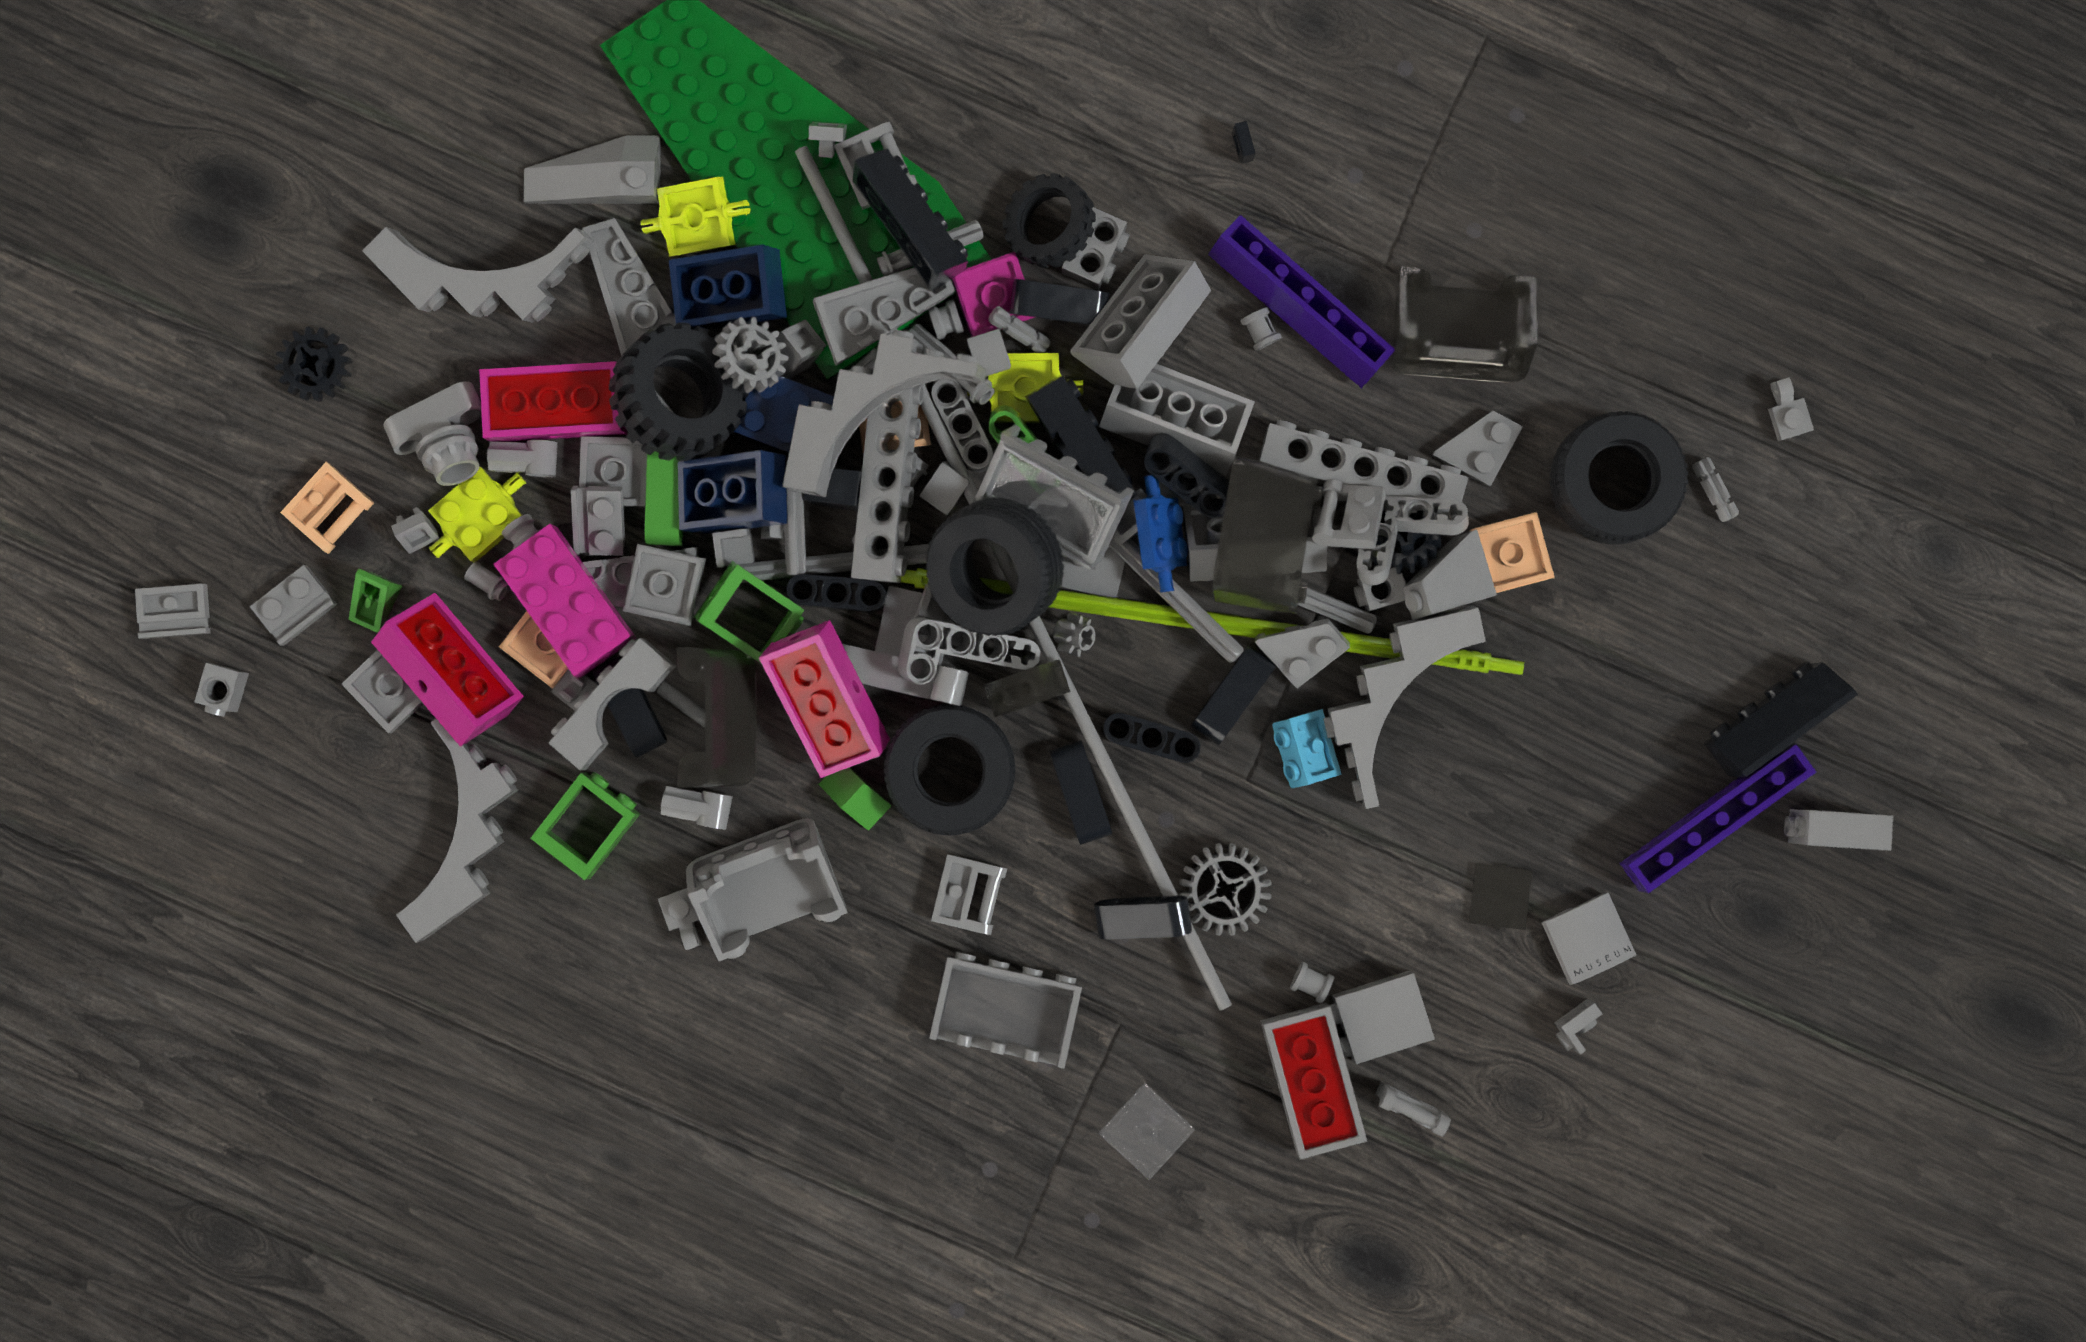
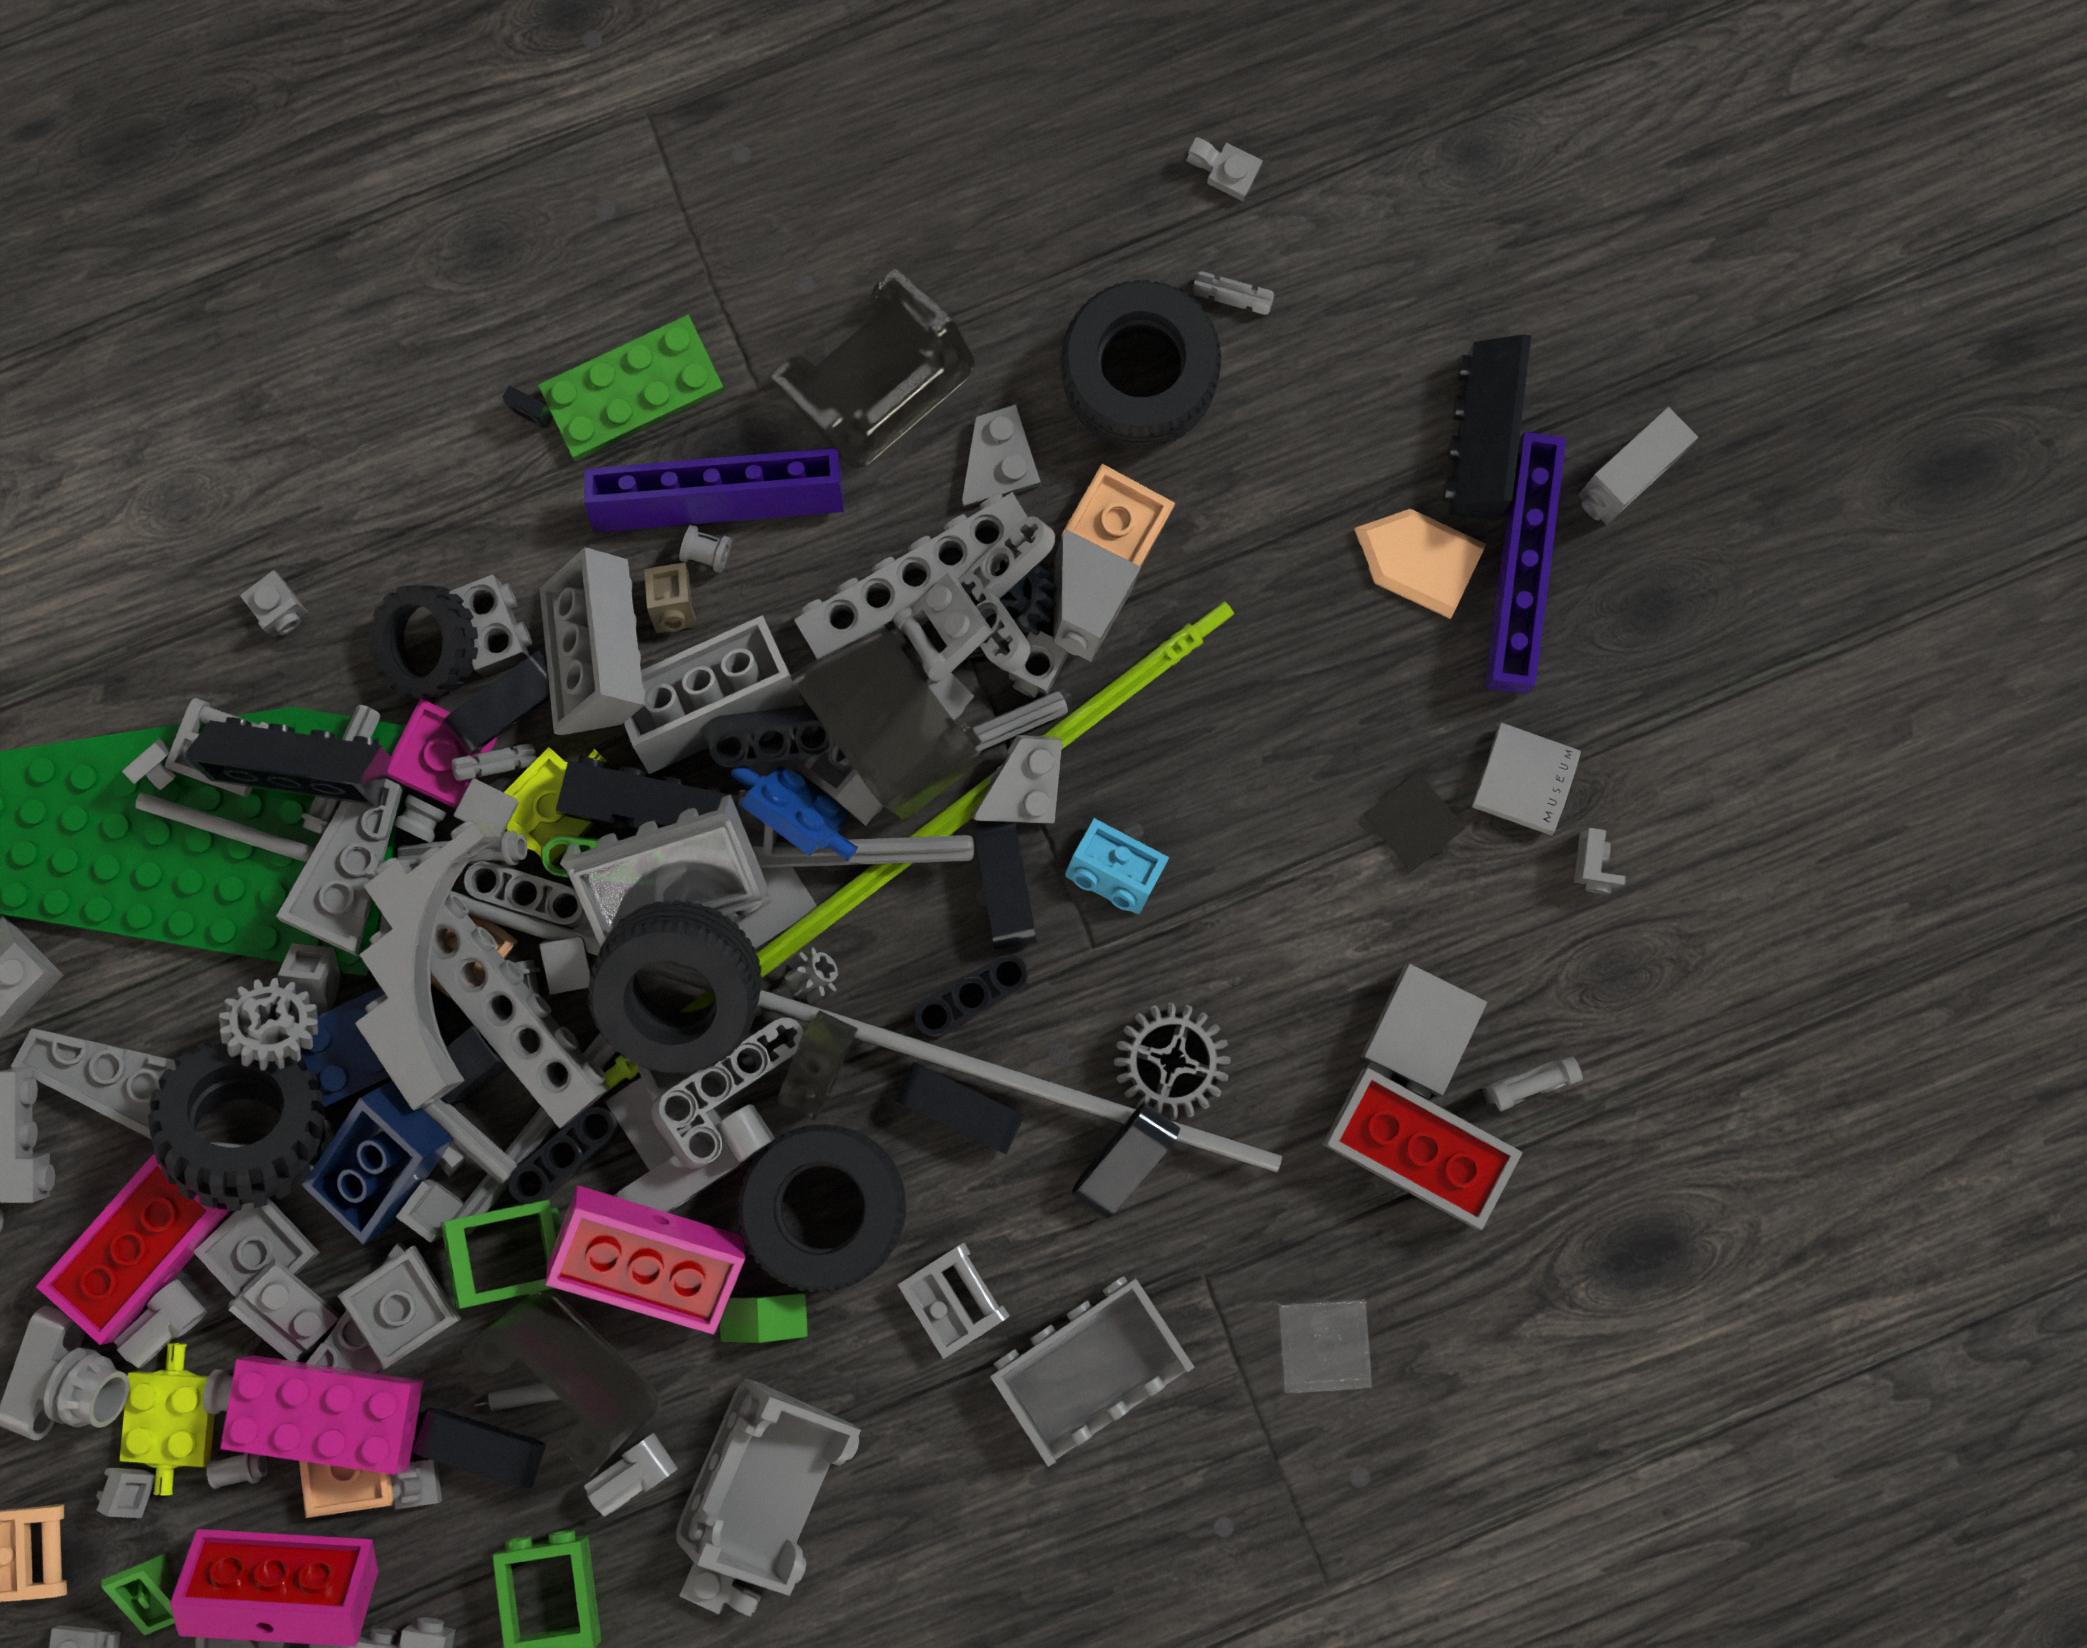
camera: 45 degrees left, 5 degrees down
light grey arch [549,638,676,770] -> none
neon yellow plate [641,177,750,257] -> none
bright green beam [645,451,683,546] -> none
dark blue brick [669,244,787,330] -> none
light grey bush [1290,961,1334,1004] -> none
light grey arch [1323,606,1486,809] -> none
none -> light grey bracket [240,570,308,637]
none -> bright green plate [538,315,725,462]
none -> dark tan bracket [644,562,697,633]
none -> light nougat tile [1354,509,1486,619]

